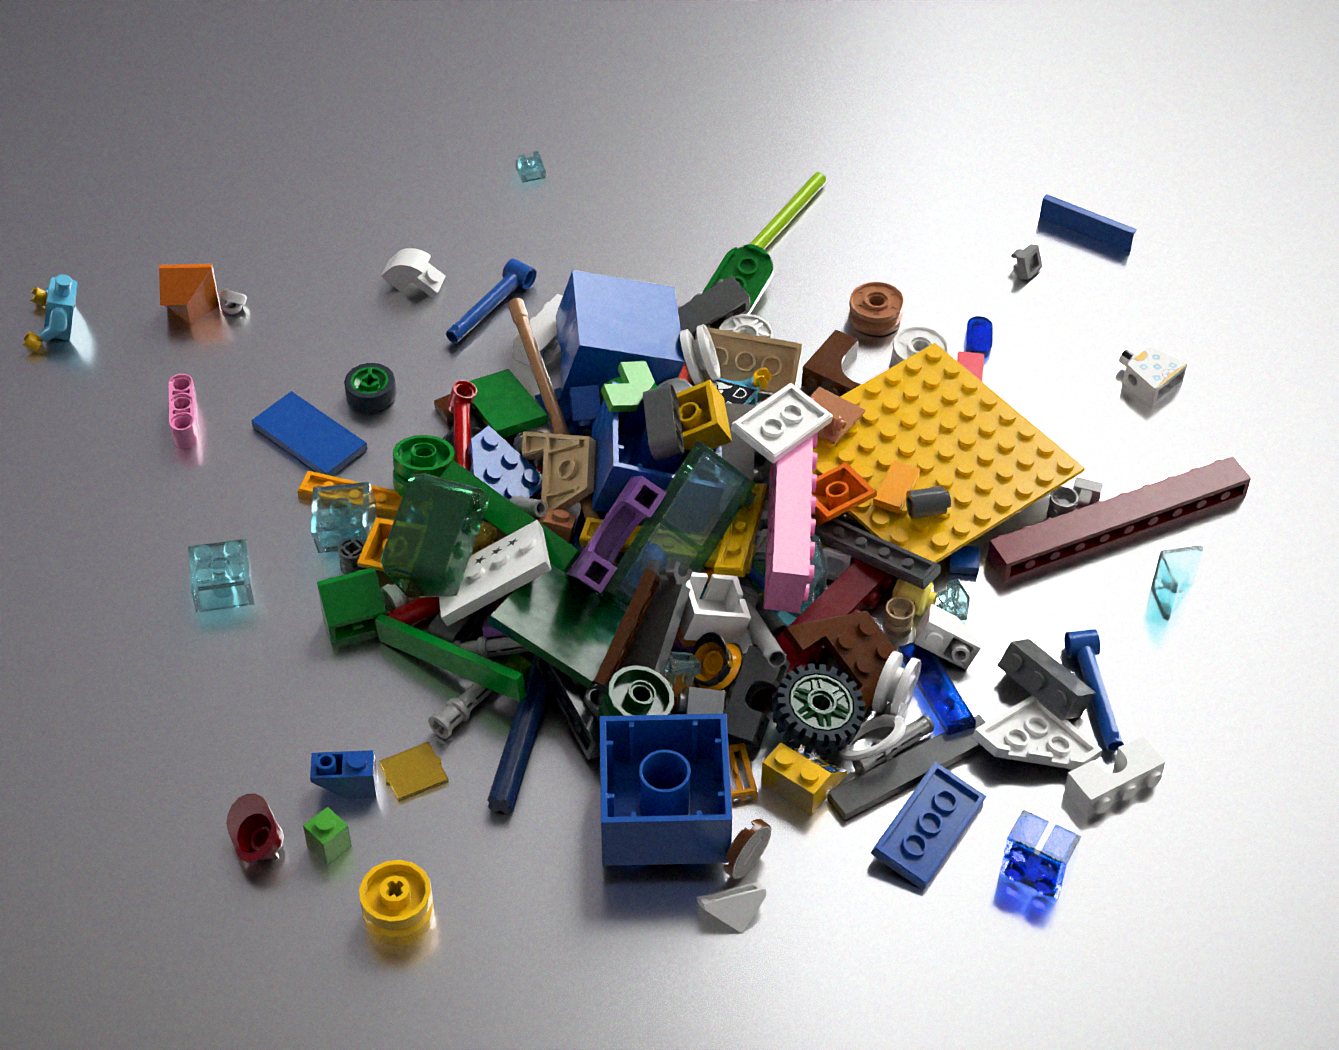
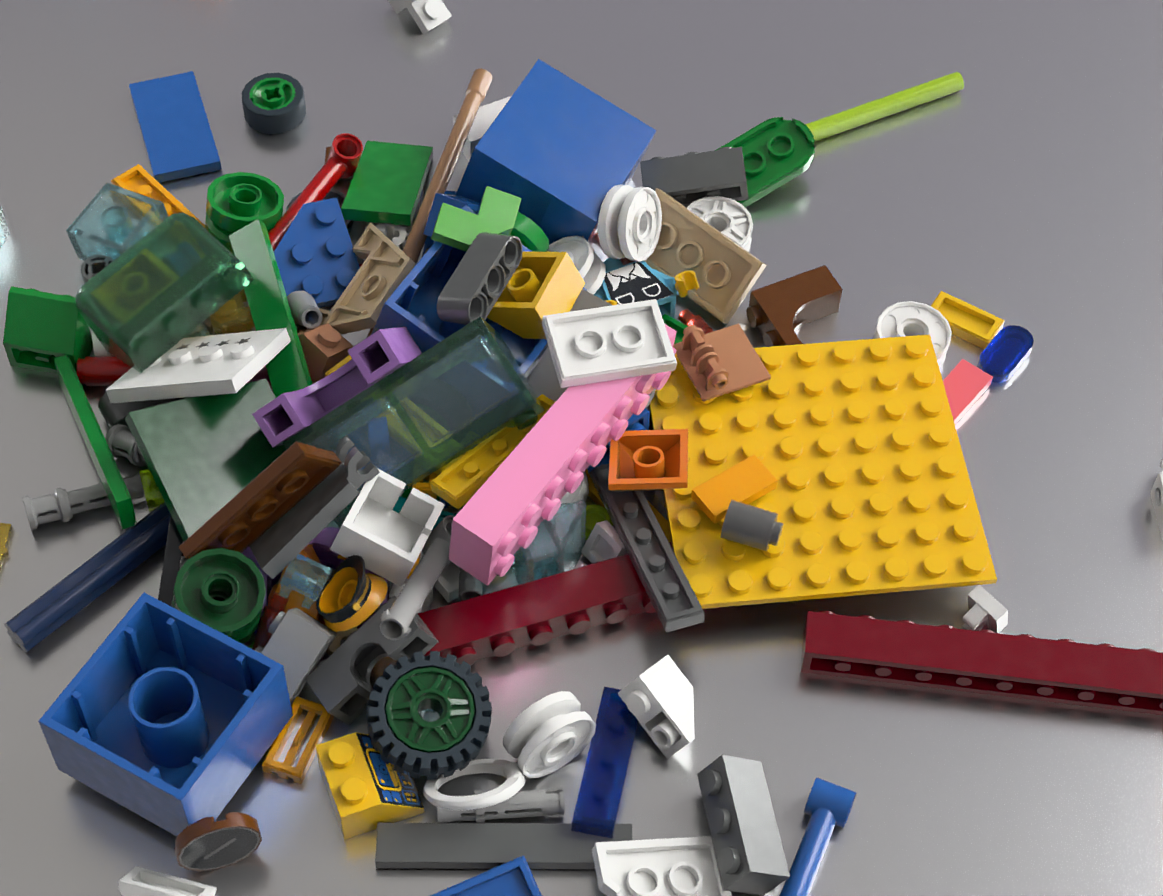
camera: 30 degrees right, 5 degrees up
bright pink beam [168,374,198,449] -> none
blue piece [446,258,537,344] -> none
reddish brown wing [783,611,898,713] -> none
nougat wheel [849,282,904,336] -> none
tan wheel [884,597,915,638] -> none
light yellow head [892,579,938,616] -> none
clear light blue tile [936,579,970,621] -> none
blue tile [949,545,980,575] -> none
light grey tile [1011,244,1043,280] -> none
light grey wheel [1047,486,1079,518] -> none
clear light blue slope [1150,545,1205,621] -> none
none -> yellow tile [931,291,1005,351]

